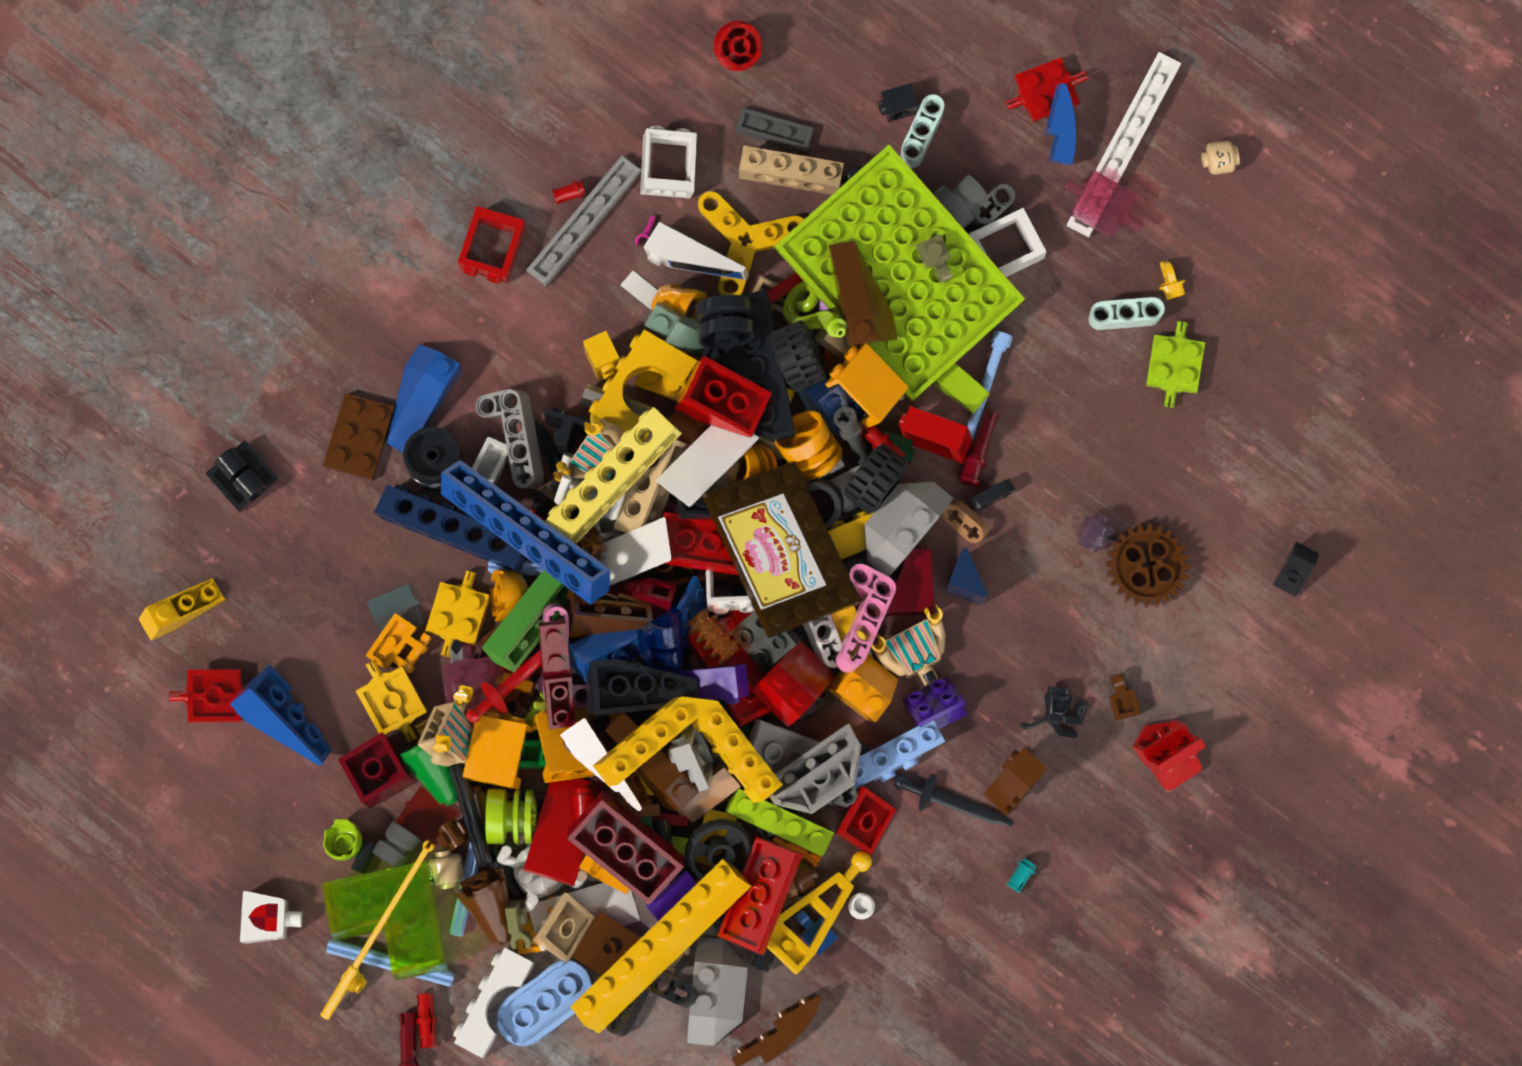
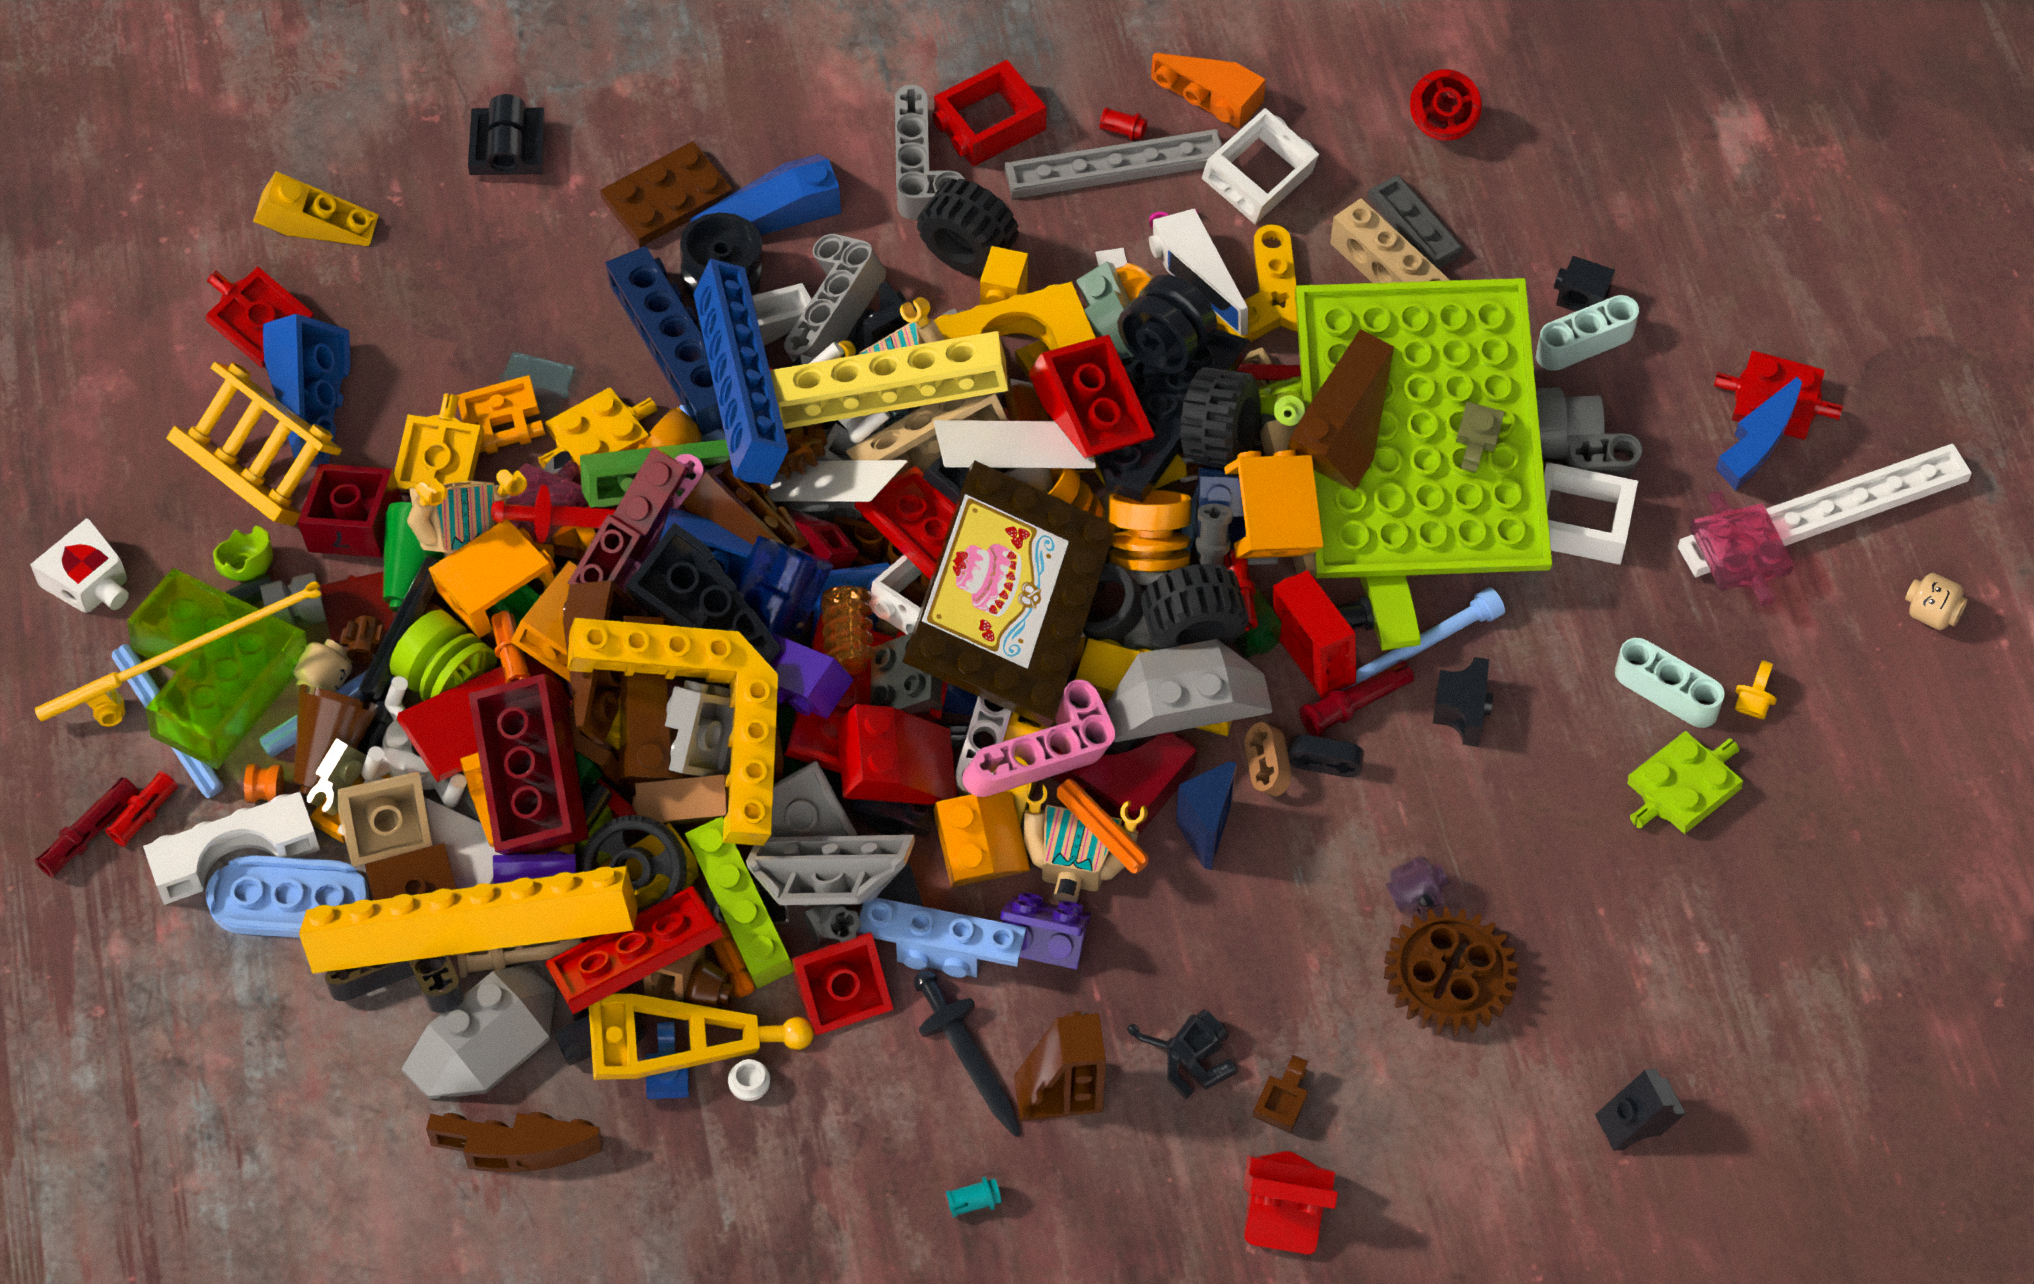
camera: 40 degrees right, 20 degrees down
none -> yellow fence [166,362,342,526]
none -> orange wheel [244,763,284,804]
none -> orange axle [491,610,531,683]
none -> light grey beam [895,84,965,220]
none -> black tyre [917,178,1019,277]
none -> orange axle [1056,779,1149,874]
none -> orange slope [1151,53,1266,129]
none -> black bush [1332,595,1374,631]
none -> black brick [1433,657,1493,747]

